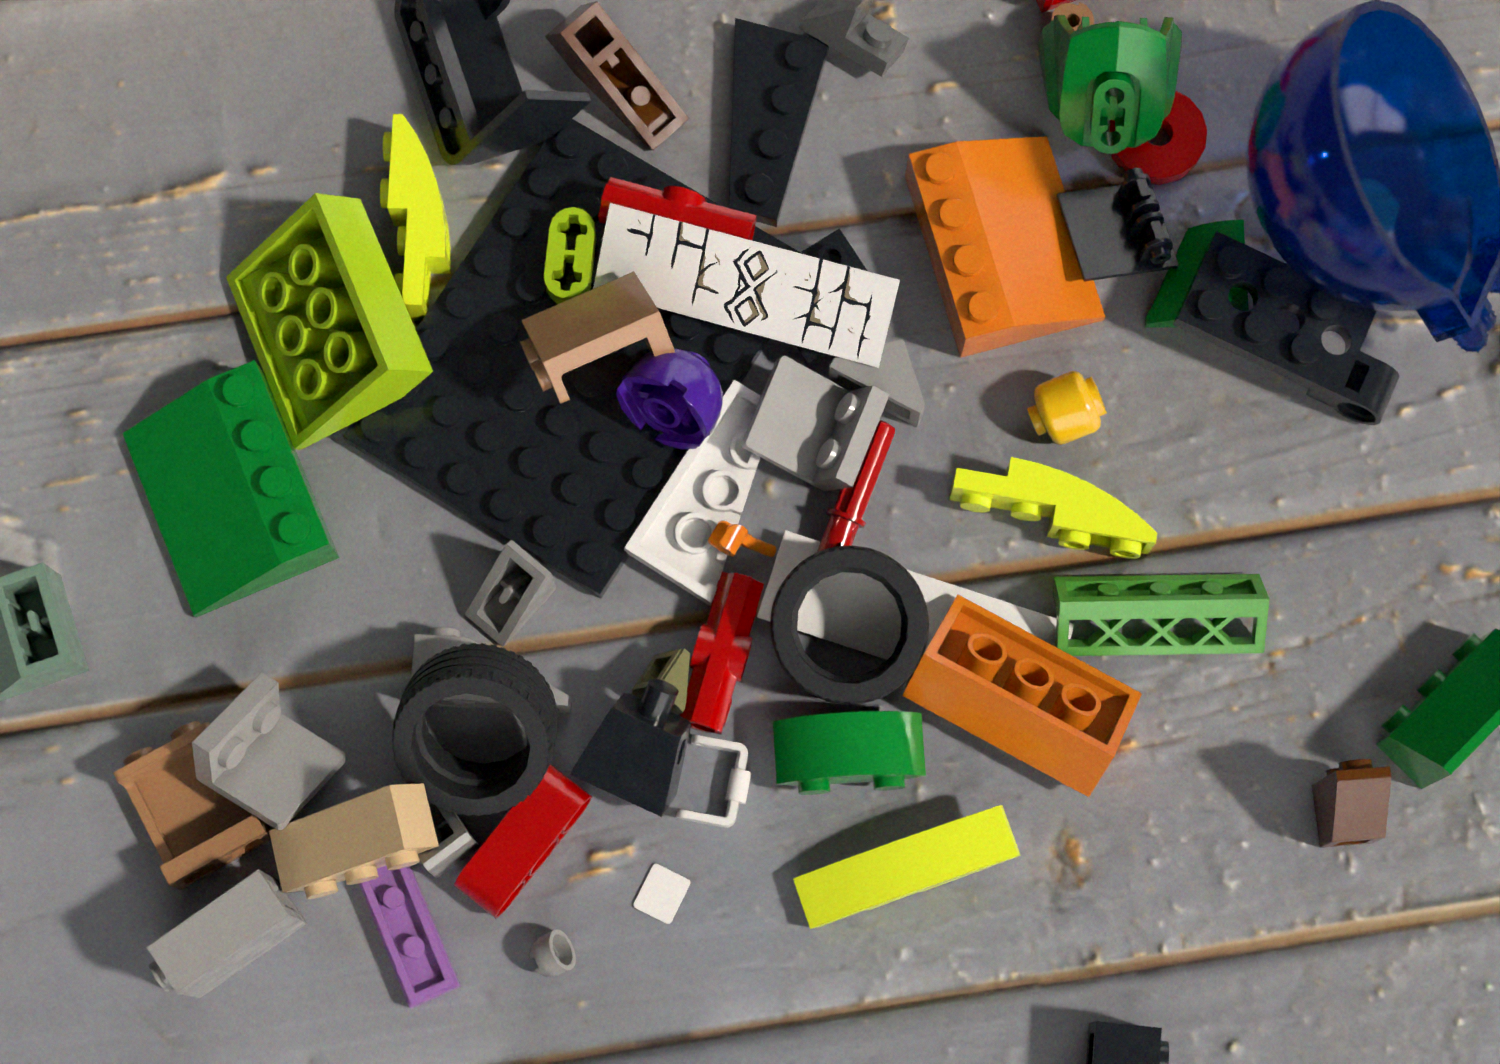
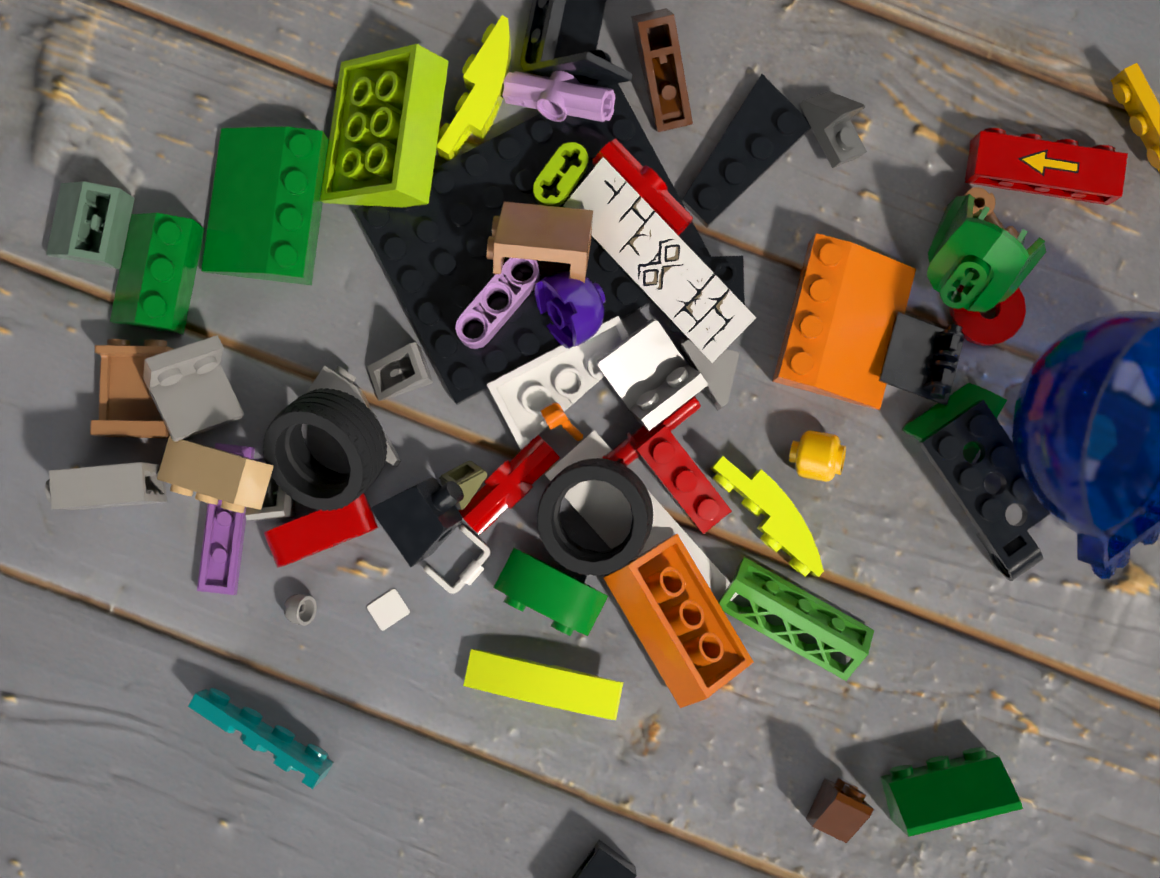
camera: 30 degrees right, 10 degrees up
none -> green slope [110,213,205,335]
none -> lavender beam [455,258,540,349]
none -> lavender piece [502,71,616,122]
none -> red plate [634,424,732,534]

